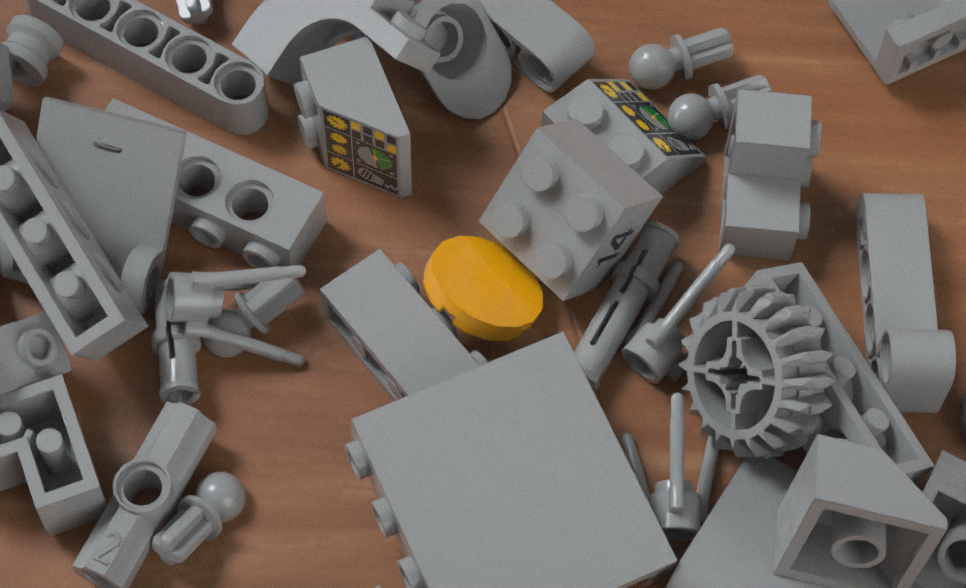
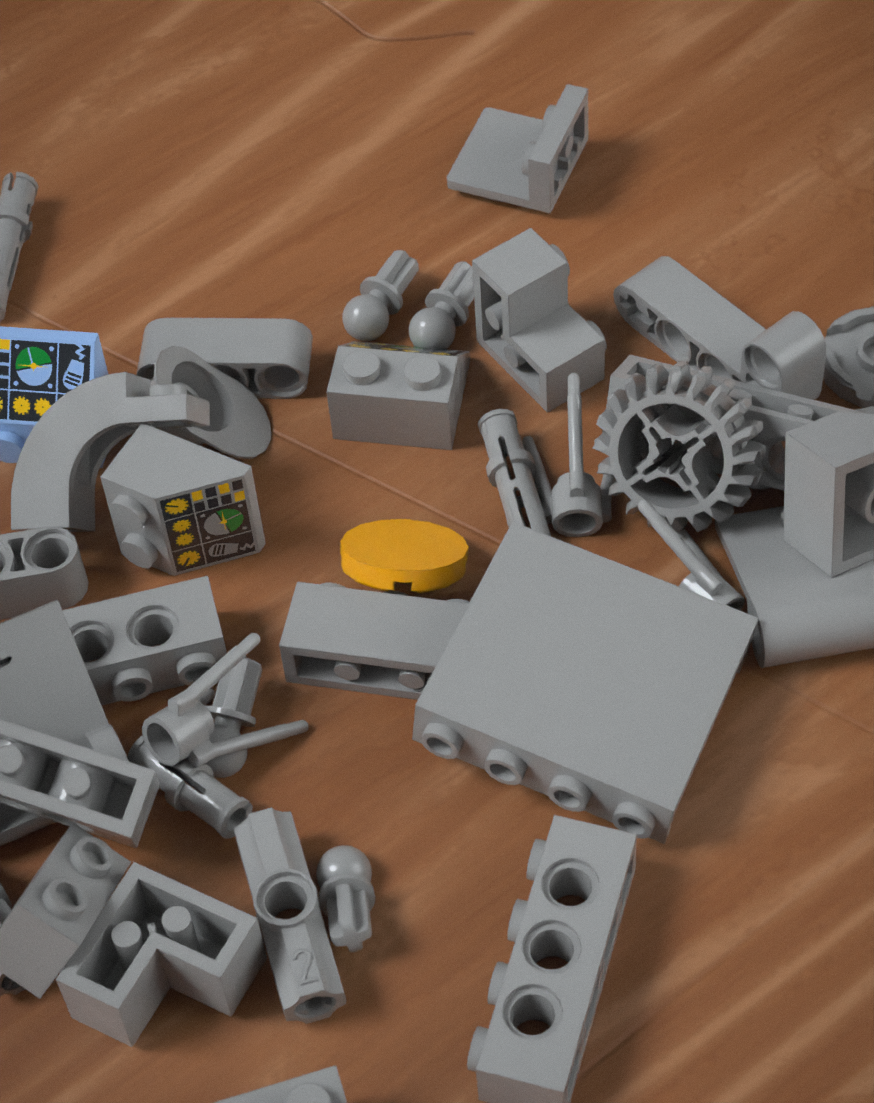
camera: 35 degrees left, 10 degrees down
light grey brick [479,118,663,301] -> none

